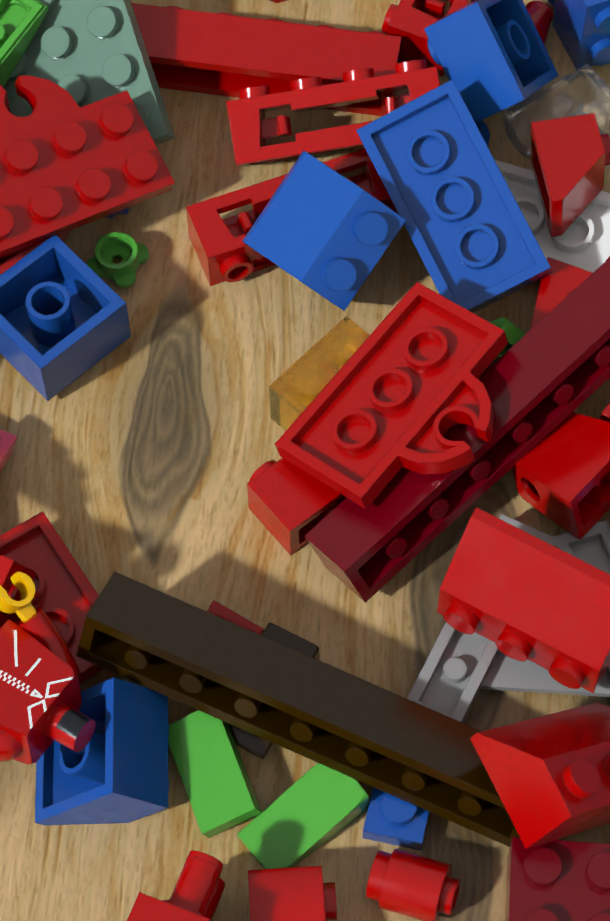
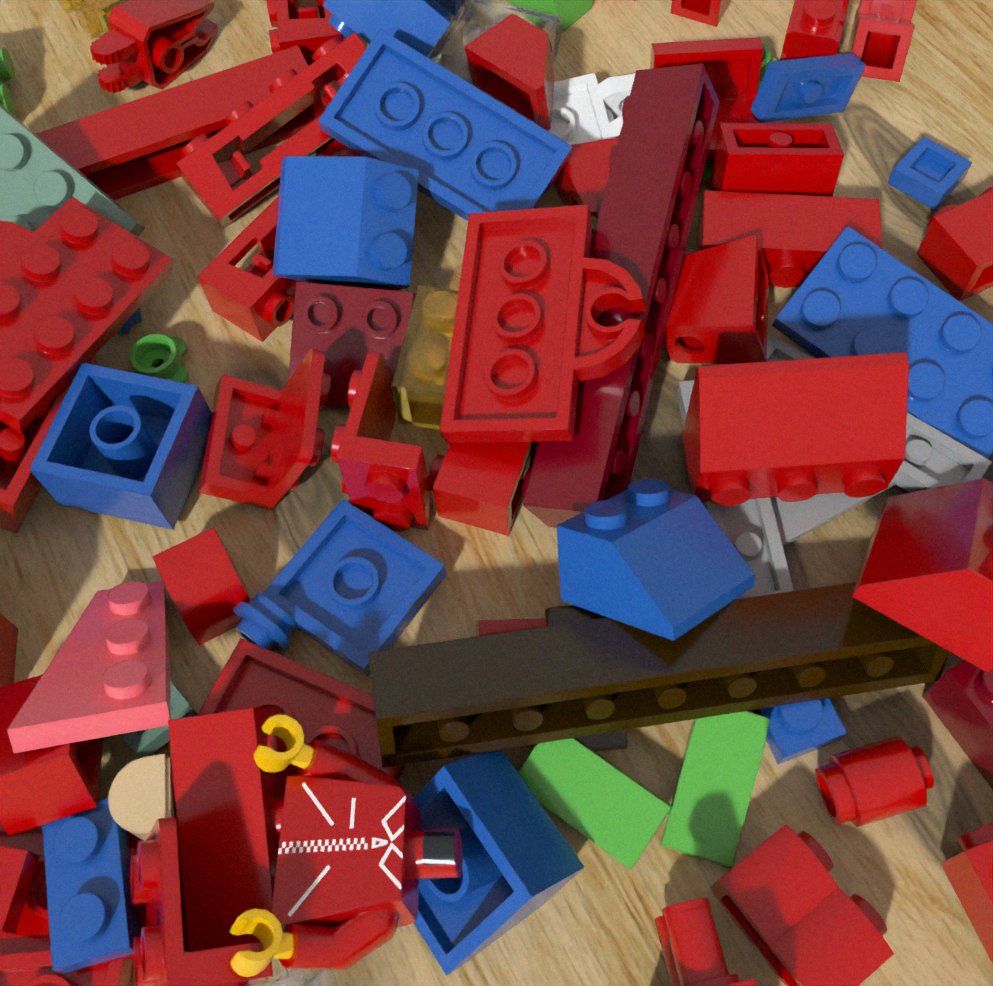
camera: 30 degrees left, 0 degrees up
none -> red brick [152,527,251,645]
none -> red bracket [198,348,331,510]
none -> blue plate [233,593,297,652]
none -> blue plate [262,499,447,677]
none -> dark red bracket [288,282,425,412]
none -> red bracket [331,351,433,532]
none -> blue slope [557,479,755,641]

